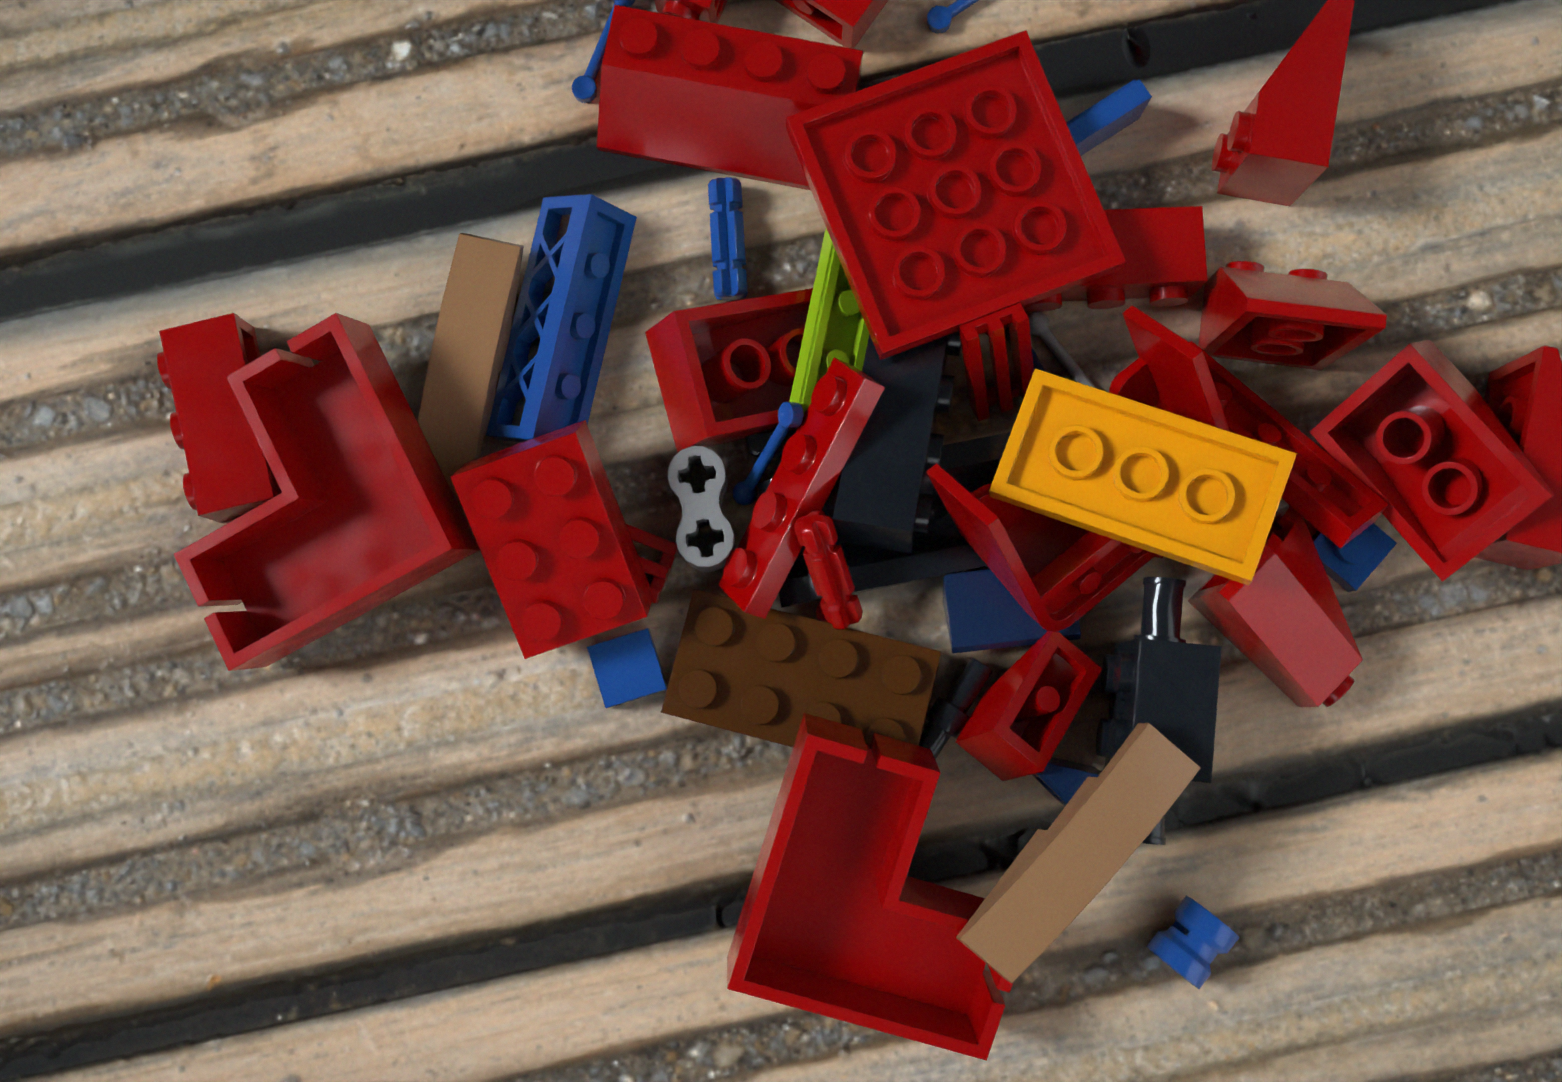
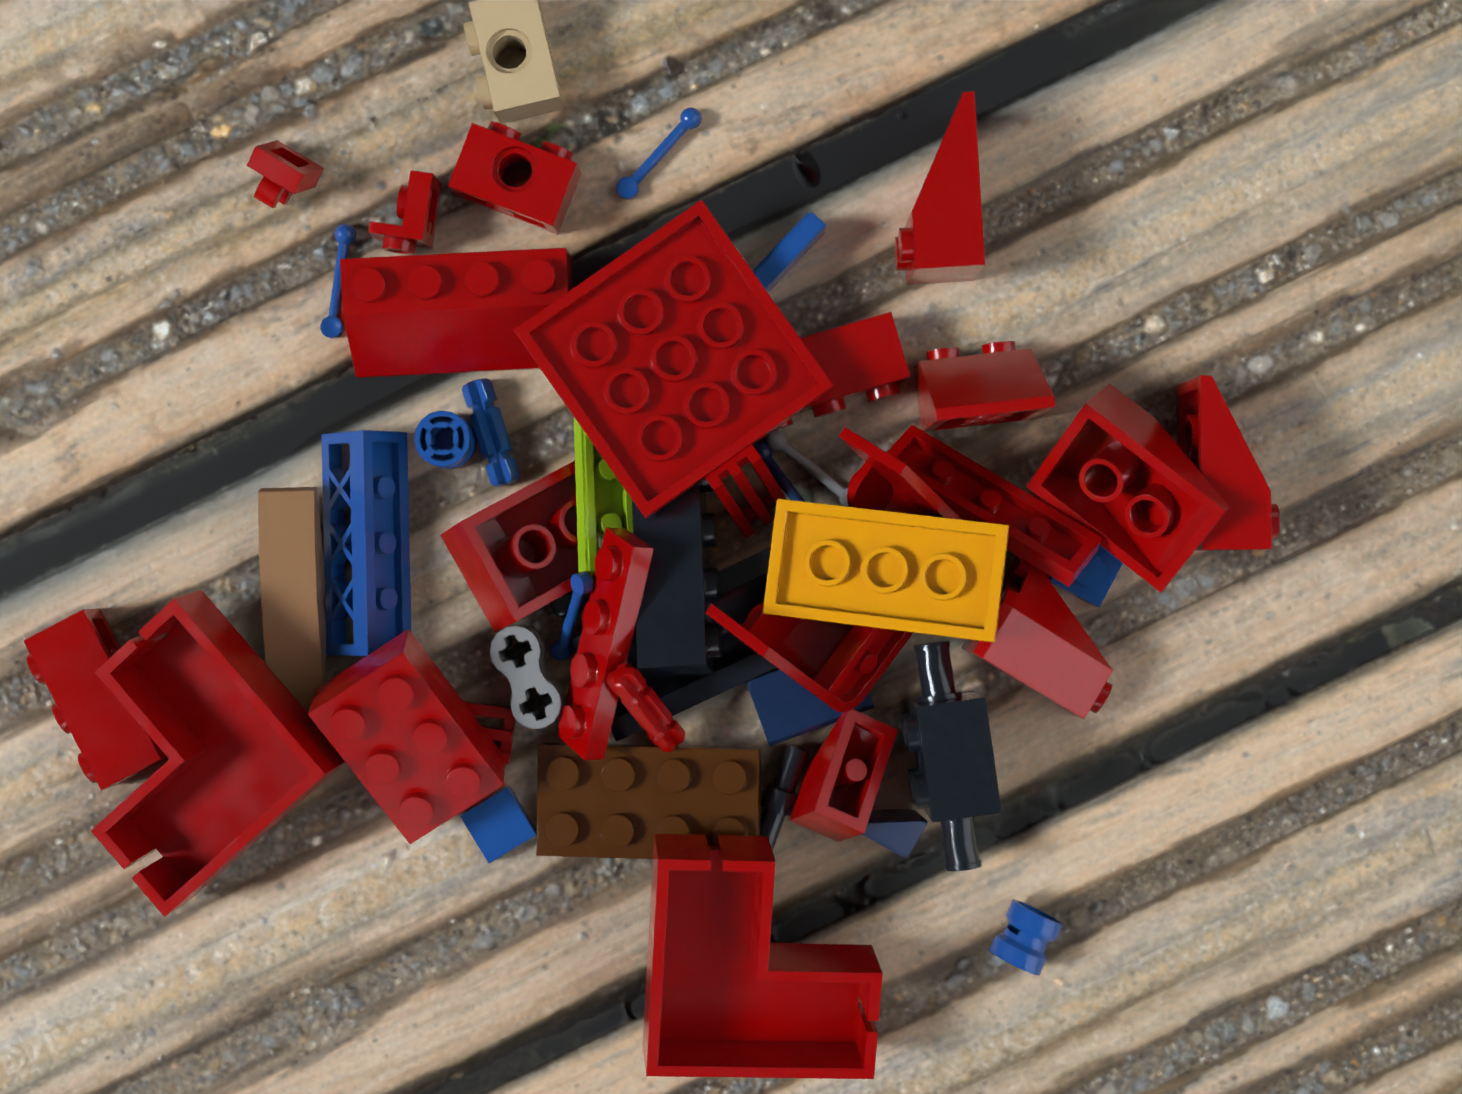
camera: 25 degrees left, 5 degrees up
medium nougat slope [956,723,1201,983] -> none
none -> blue wheel [414,410,478,469]

